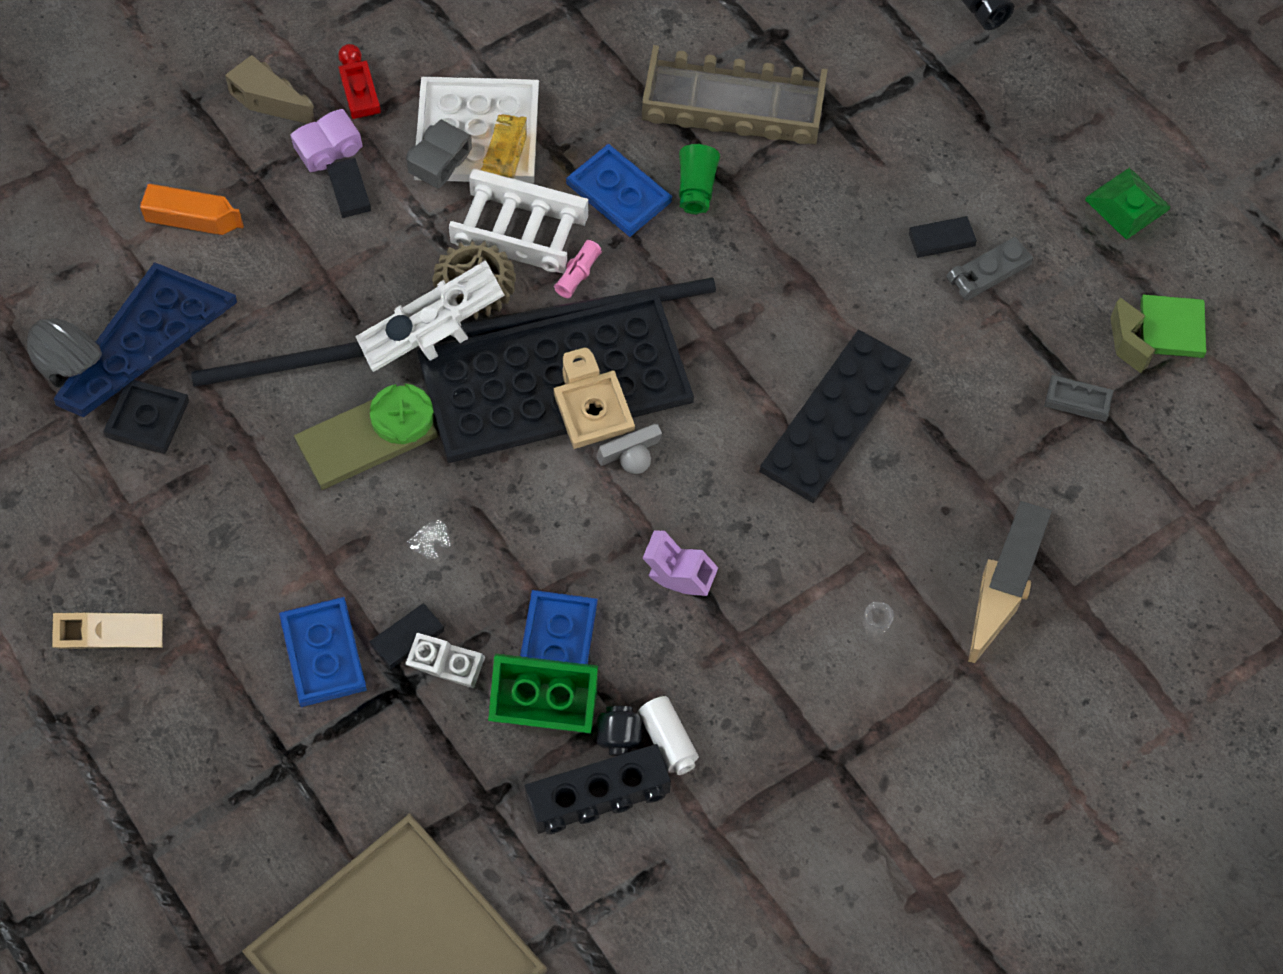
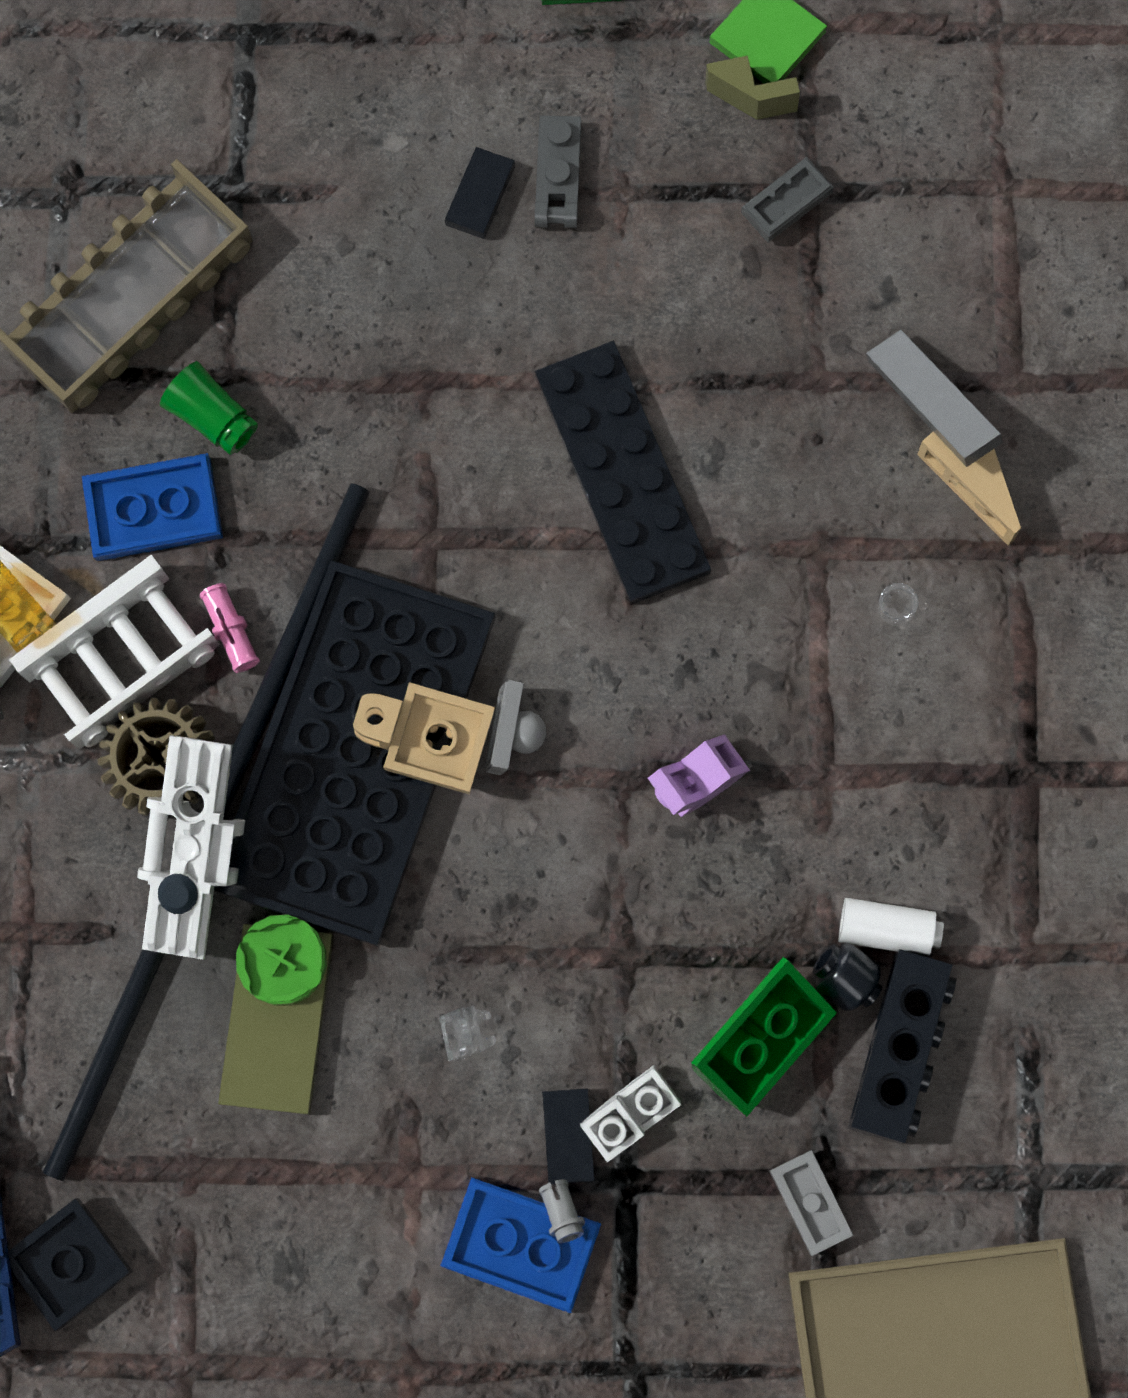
camera: 45 degrees left, 15 degrees up
blue tile [520,590,598,664] -> none
none -> light grey pin [539,1179,585,1243]
none -> light grey plate [769,1150,853,1256]

